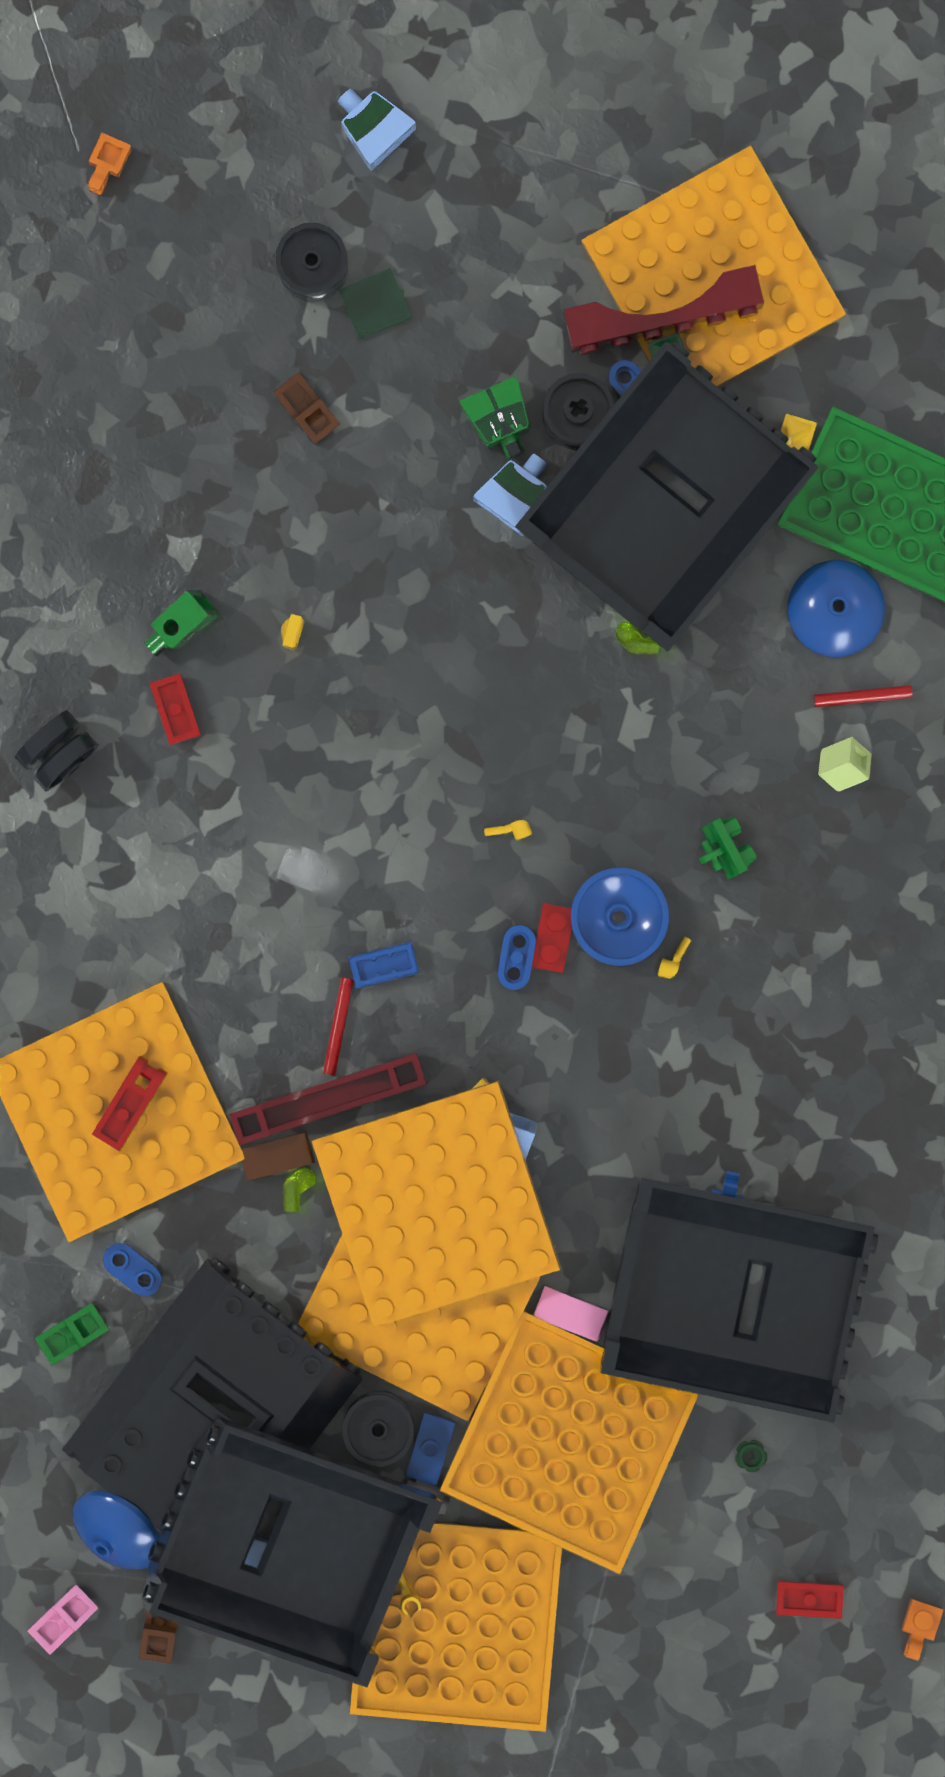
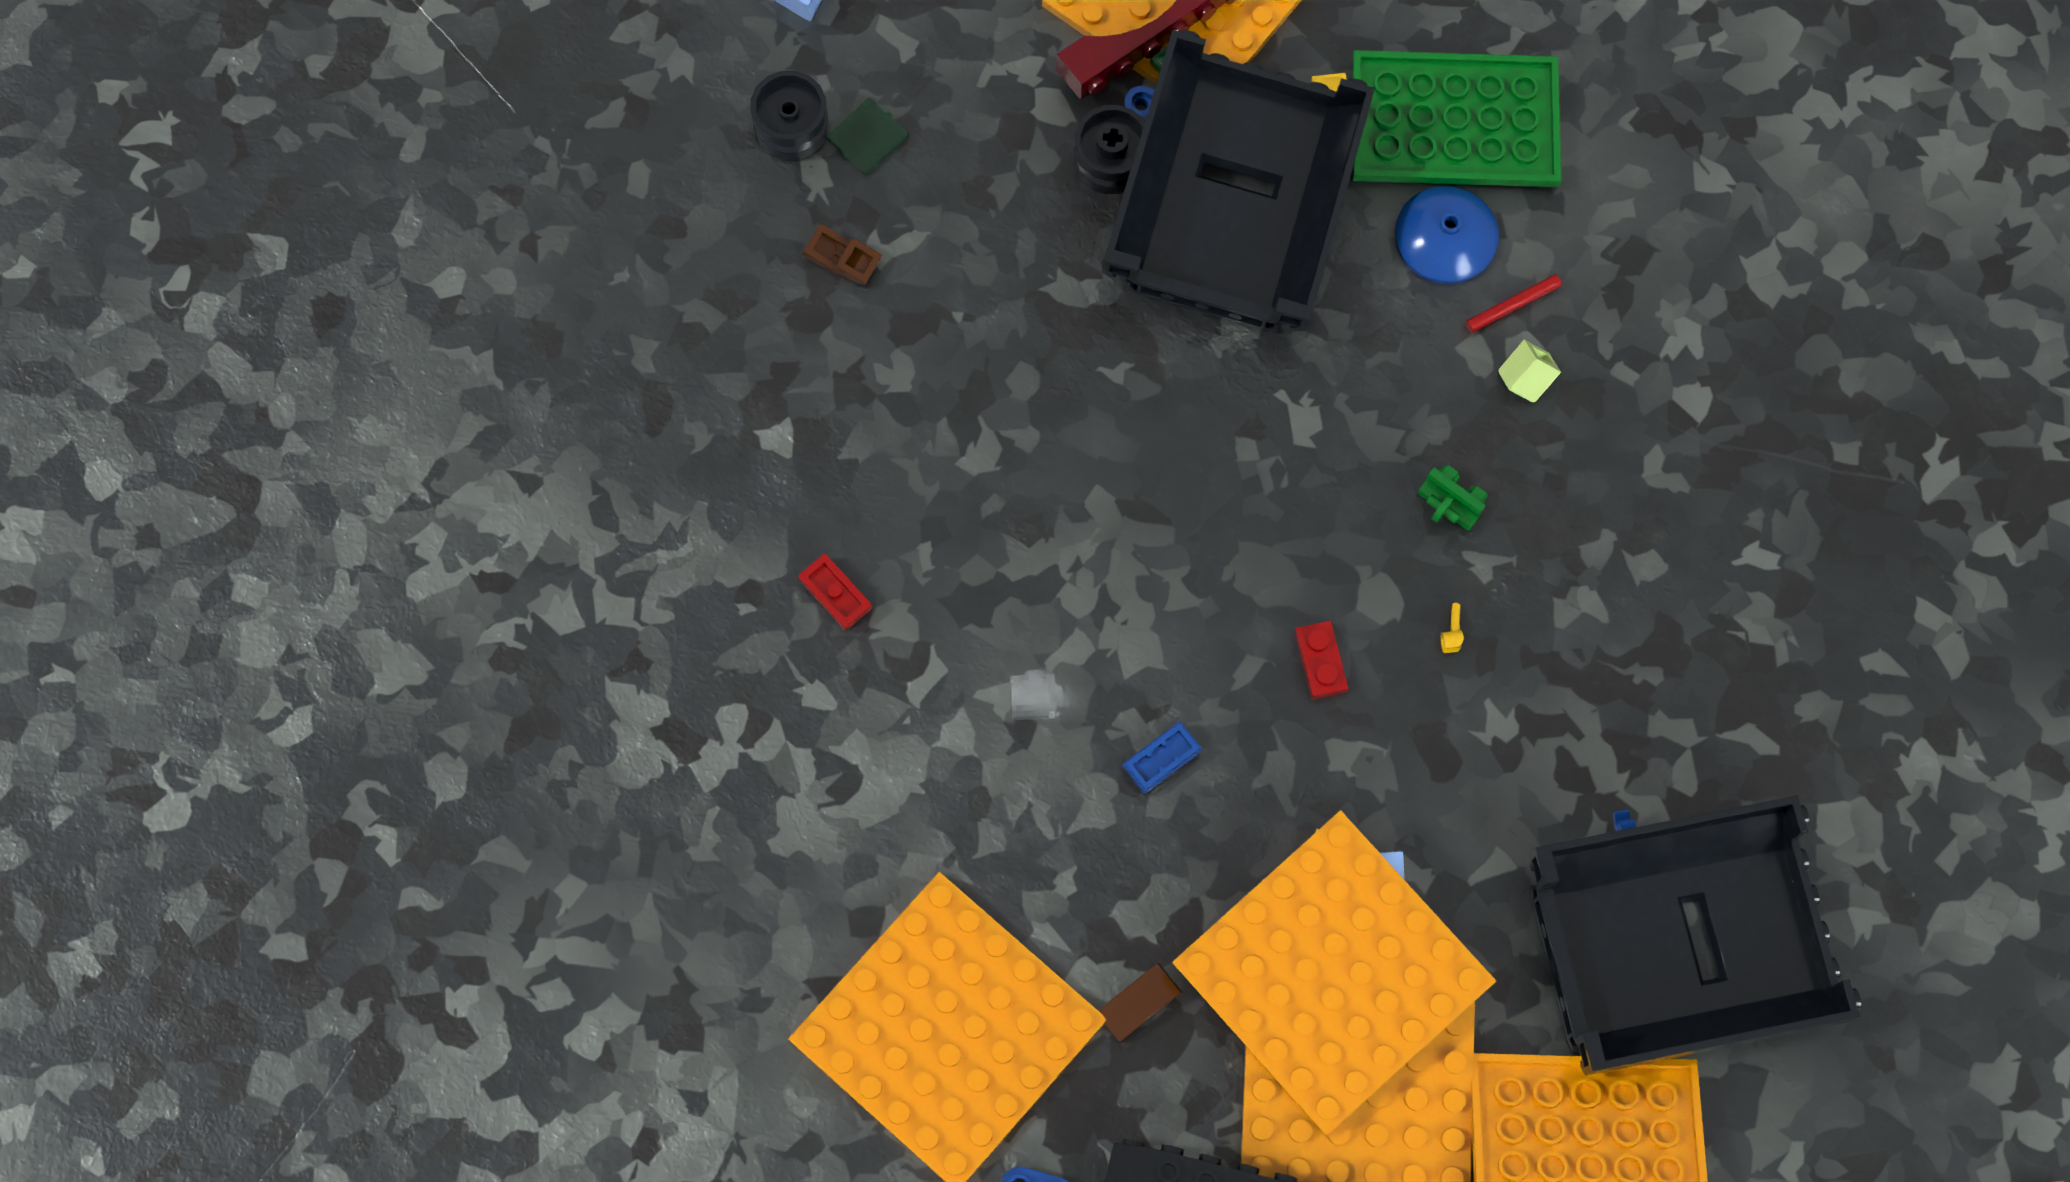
camera: 25 degrees left, 15 degrees down
black wheel [15,710,99,792] -> none
orange plate [88,133,132,196] -> none
red plate [91,1056,168,1151] -> none
green torso [144,590,220,657] -> none
dark red arch [229,1053,427,1145] -> none
yellow tile [281,614,305,651] -> none
clear neon green arm [283,1168,317,1212] -> none
red bar [323,977,354,1076] -> none
torso [459,376,530,460] -> none
light blue torso [473,453,548,536] -> none
yellow hand [484,820,532,841] -> none
blue plate [498,925,536,990] -> none
bright pink slope [533,1286,610,1342] -> none
blue dish [571,868,669,966] -> none
clear neon green arm [616,622,660,654] -> none
dark green plate [735,1440,767,1472] -> none

